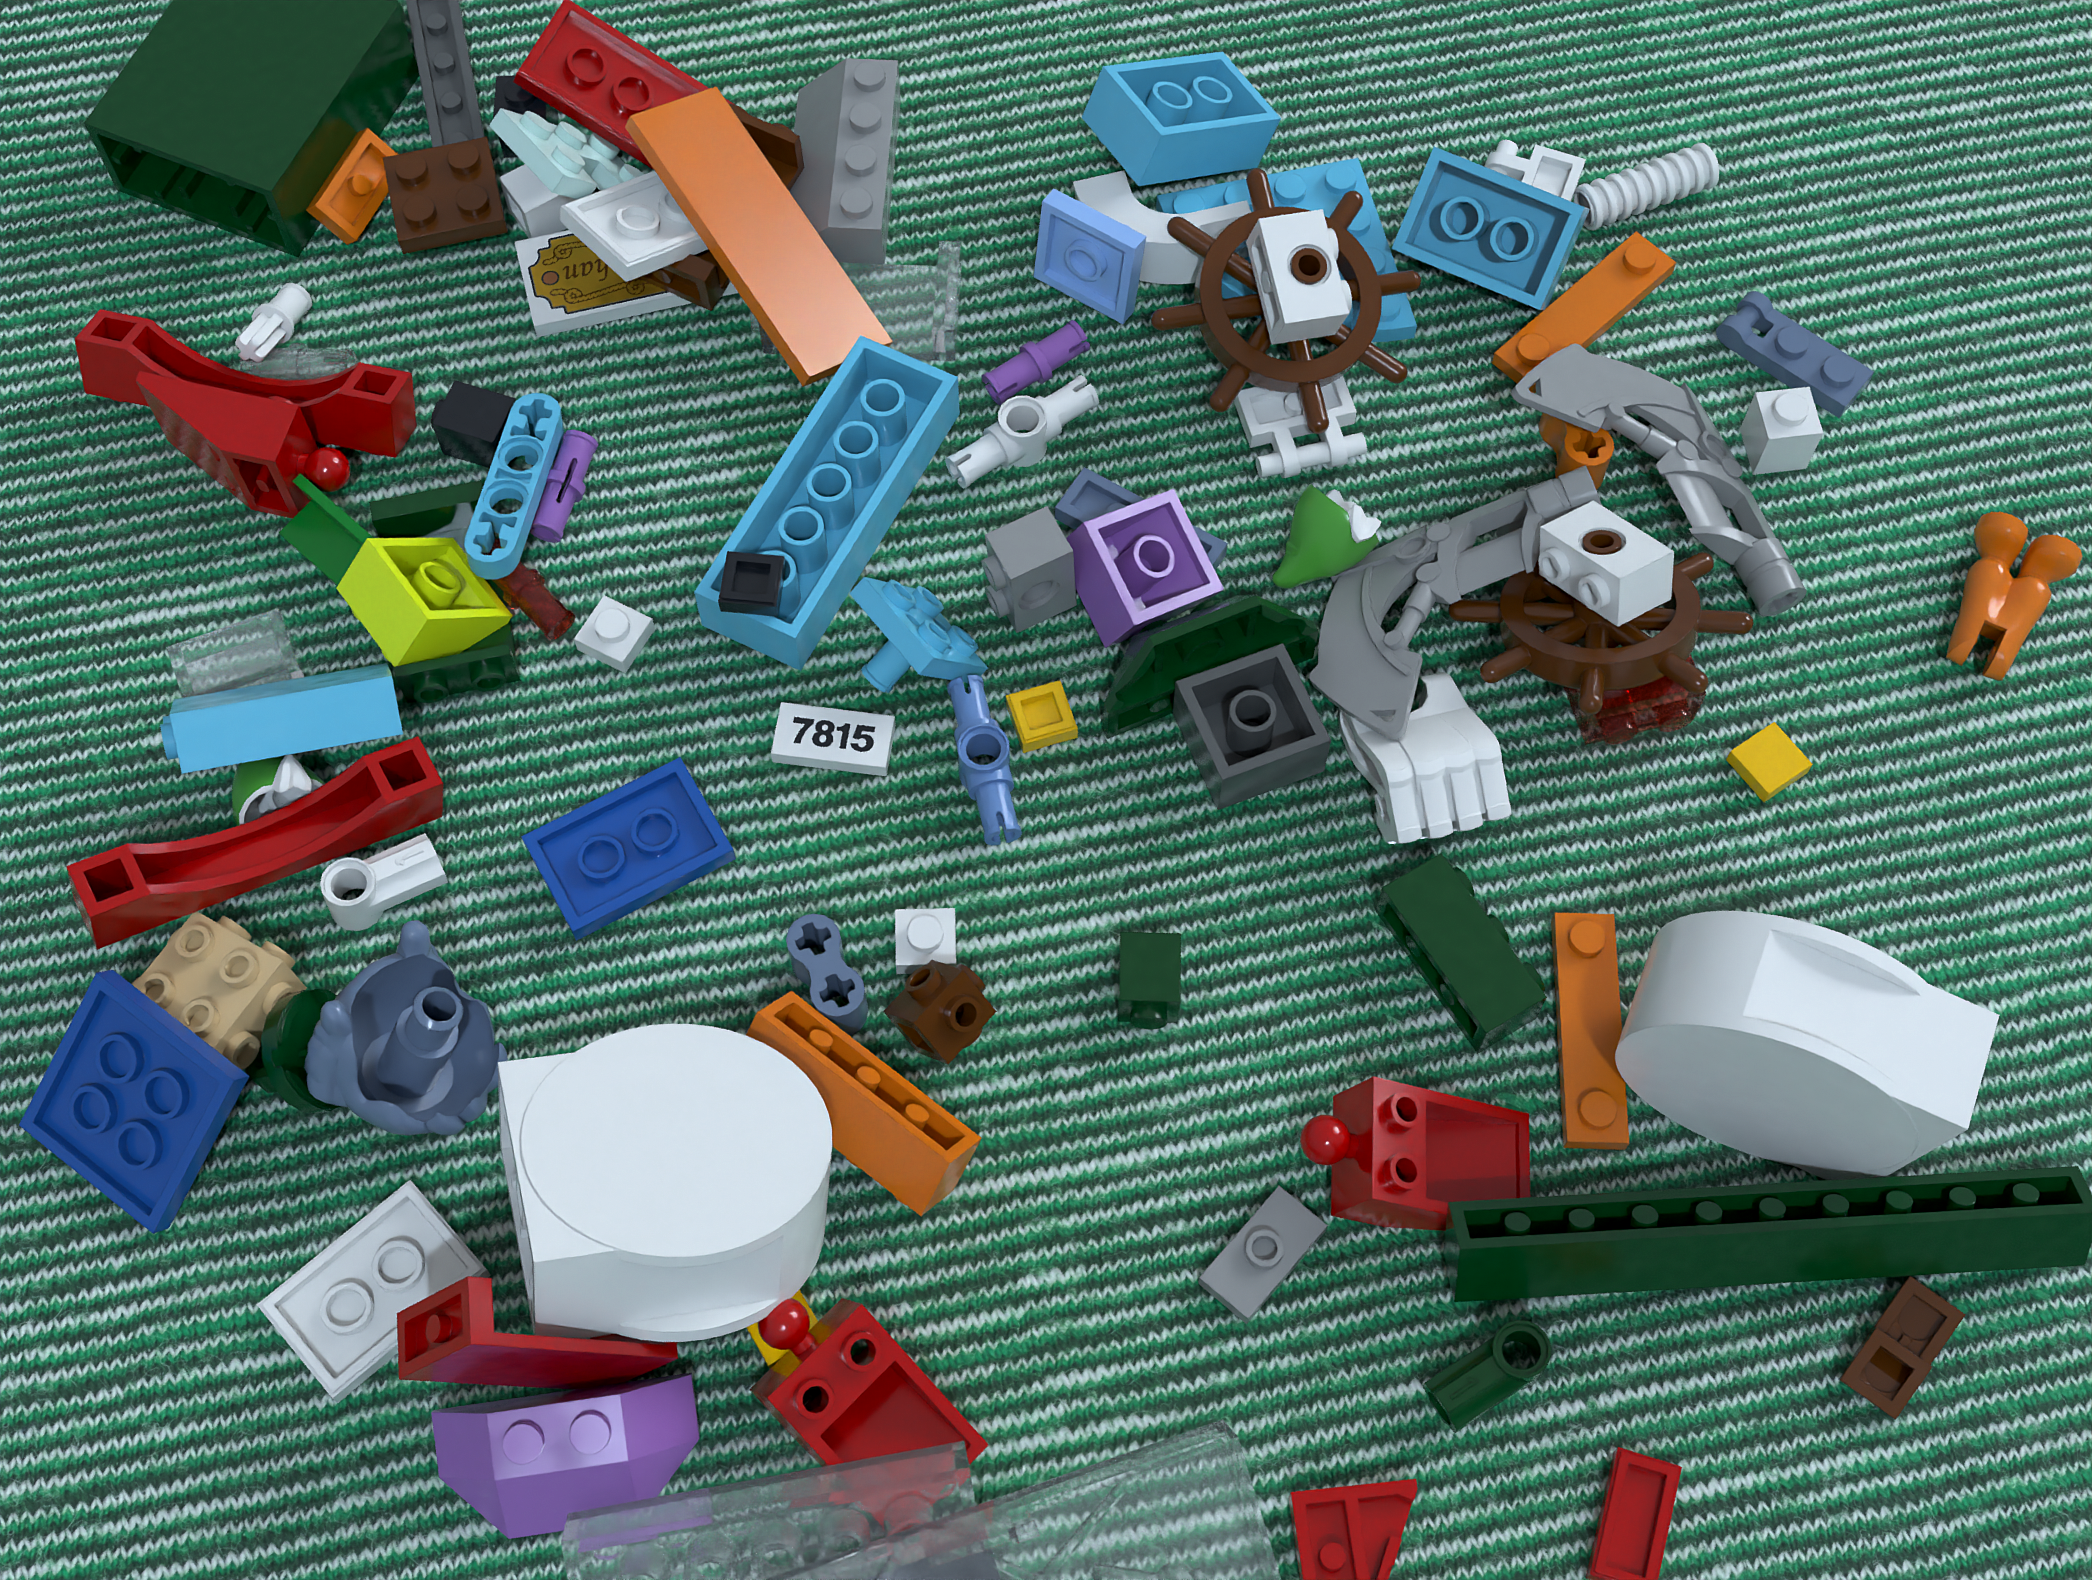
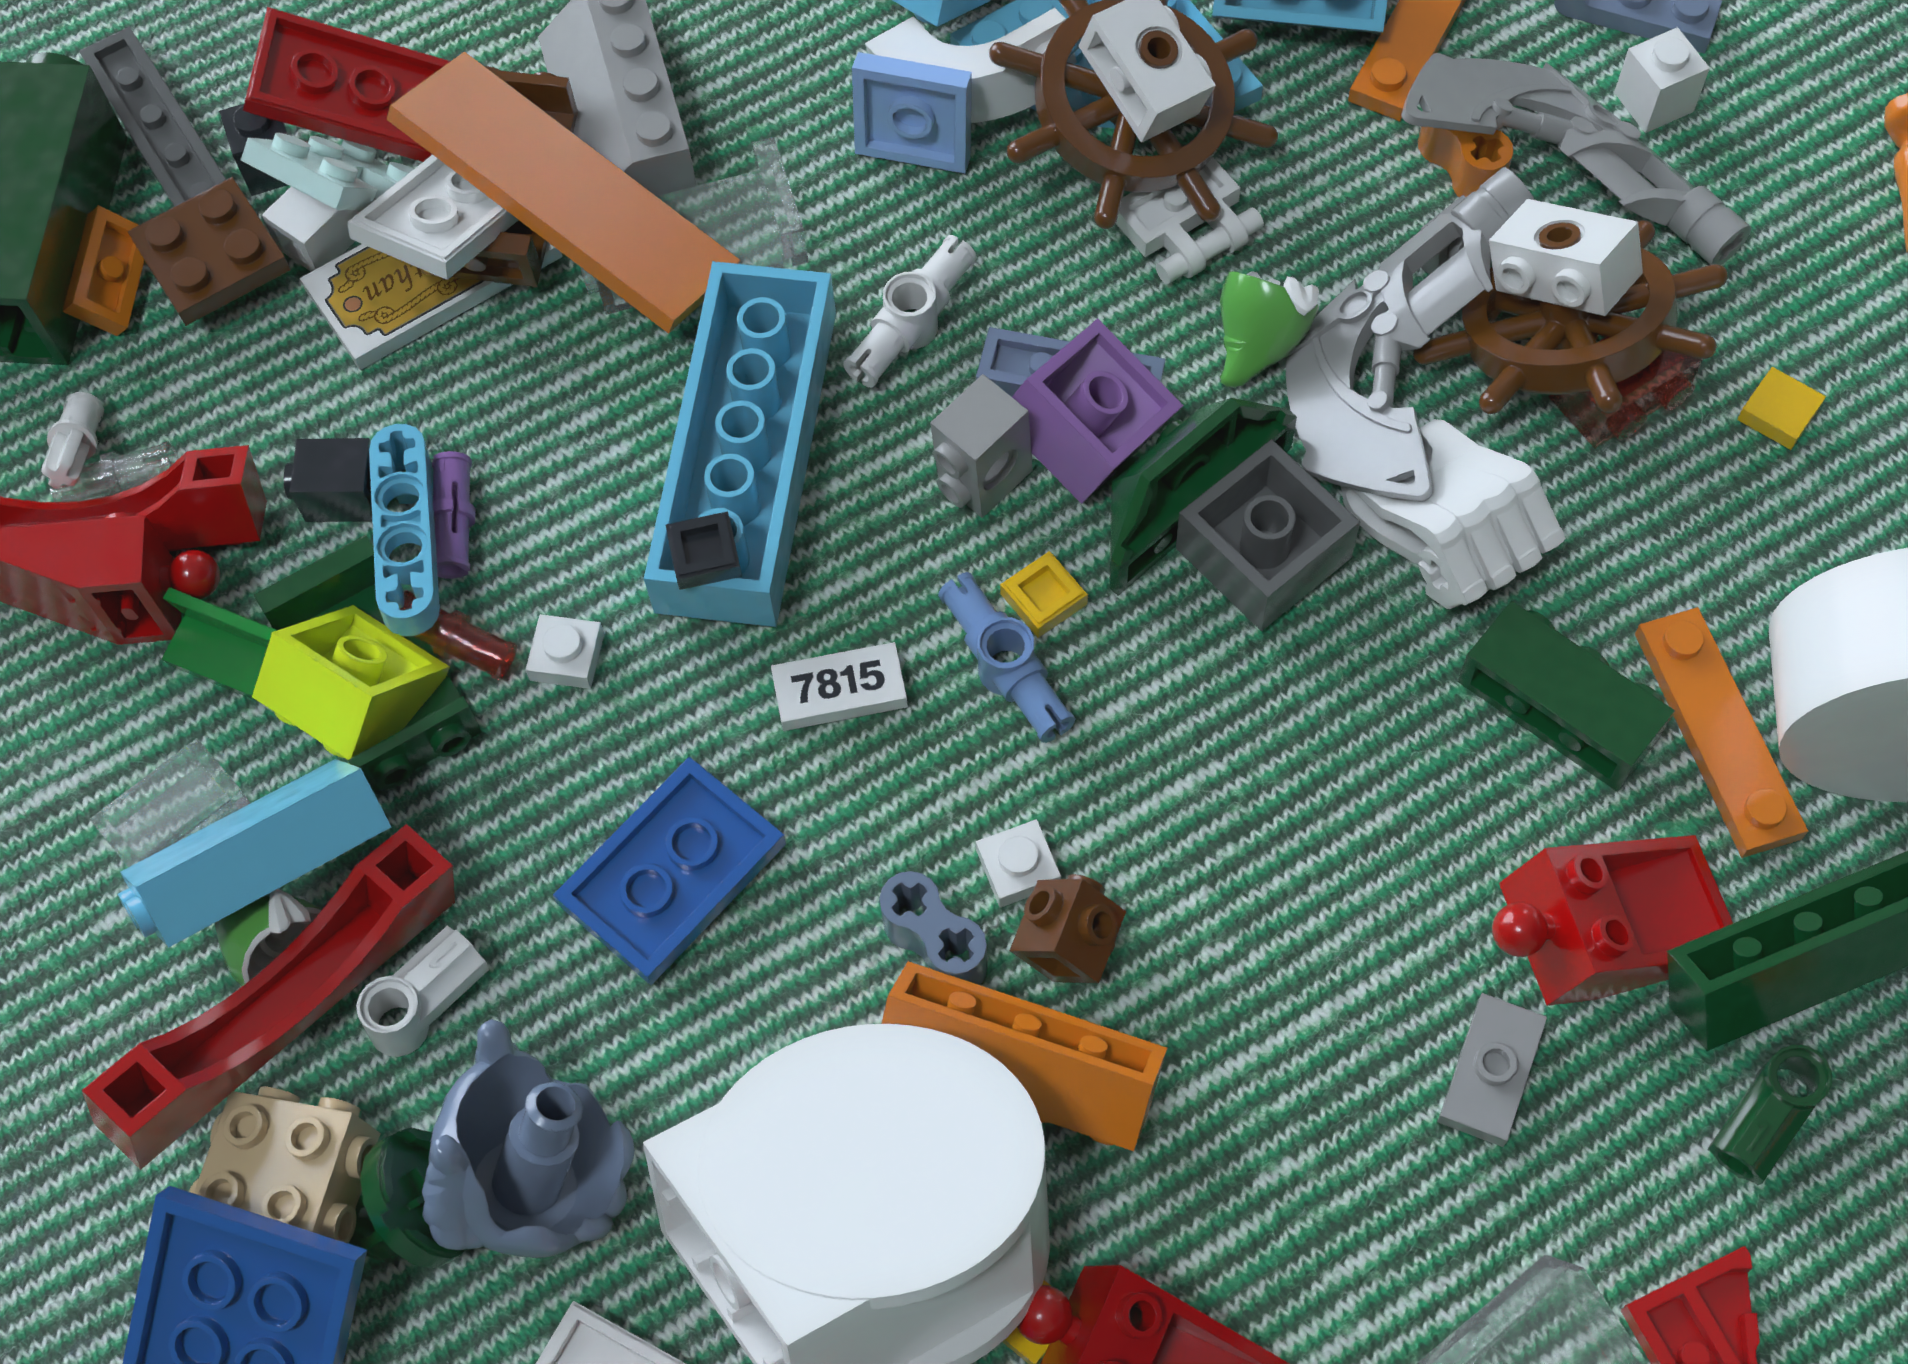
camera: 15 degrees left, 0 degrees up
medium azure plate [849,577,988,693] -> none
medium lavender pin [982,320,1090,405] -> none
dark green brick [1118,932,1181,1030] -> none

